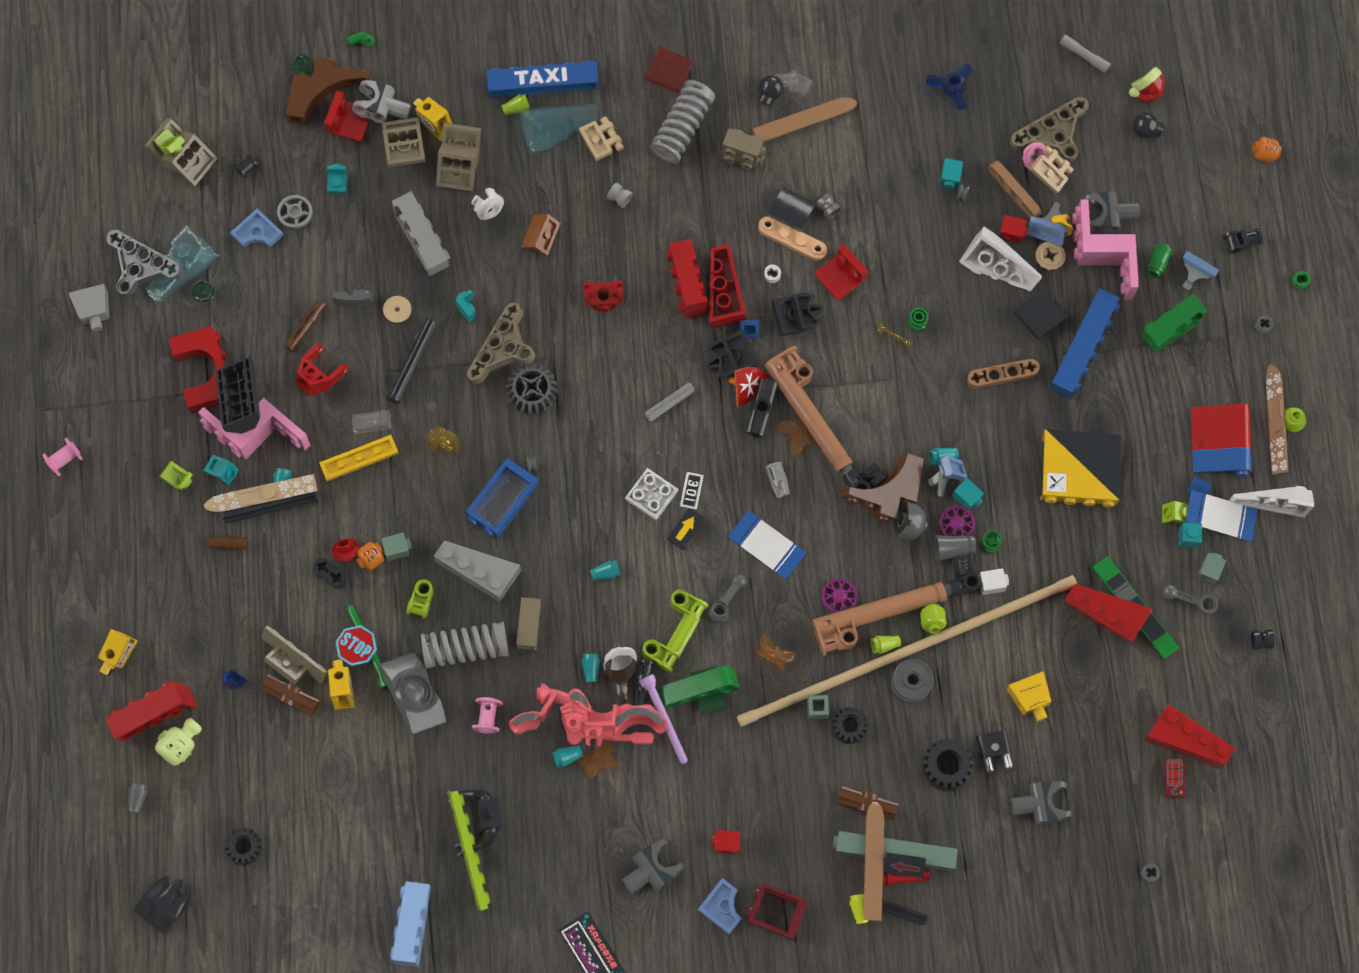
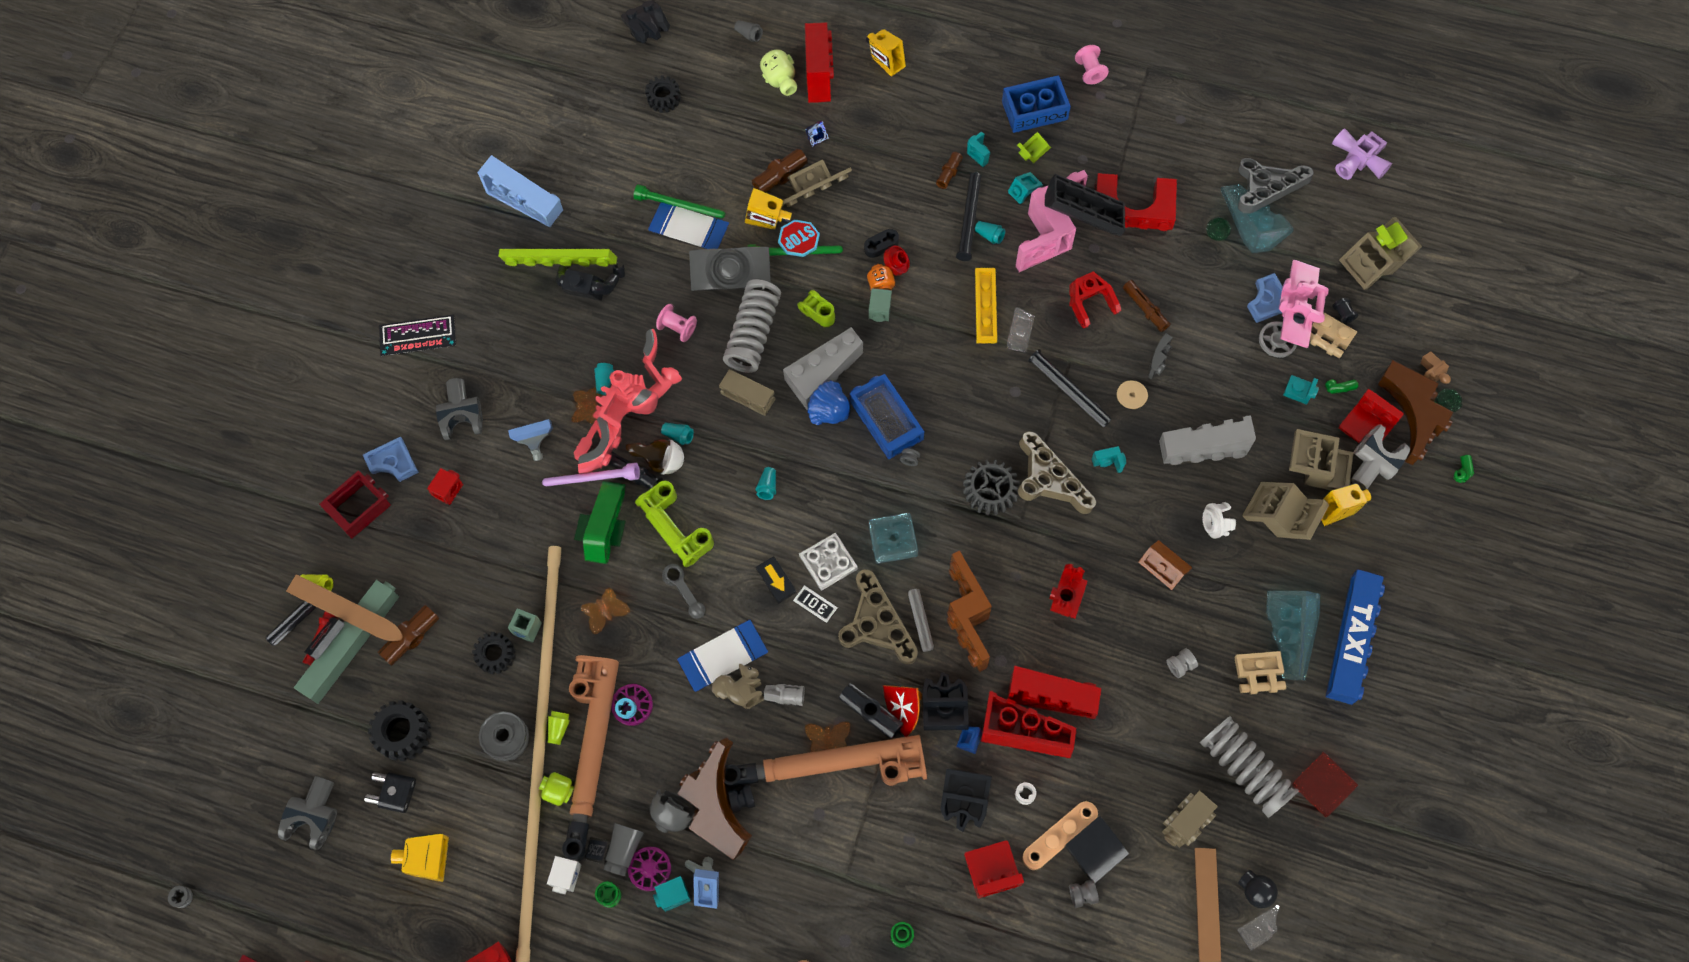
camera: 120 degrees right, 5 degrees down
light grey torso [69,284,109,332] -> none
tan piece [204,474,318,512] -> none
clear yellow bracket [427,425,461,452] -> none
lime cone [501,94,530,116] -> none
clear yellow hinge [877,323,912,346] -> none
teal cone [929,448,959,466] -> none
none -> medium blue piece [508,419,553,461]
none -> medium azure bush [615,698,637,719]
none -> green piece [634,184,725,218]
none -> sticker [648,203,729,249]
none -> dark tan animal [712,664,764,709]
none -> blue hair [808,380,850,425]
none -> dark tan beam [838,569,918,665]
none -> clear light blue brick [869,513,918,564]
none -> dark orange bracket [947,550,992,672]
none -> teal bracket [967,132,990,167]
none -> blue brick [1002,75,1071,133]
none -> bright pink piece [1279,260,1329,348]
none -> tan plate [1310,312,1357,359]
none -> green arm [1325,379,1358,394]
none -> lavender brick [1332,128,1392,180]
none -> medium nougat piece [1420,351,1451,384]

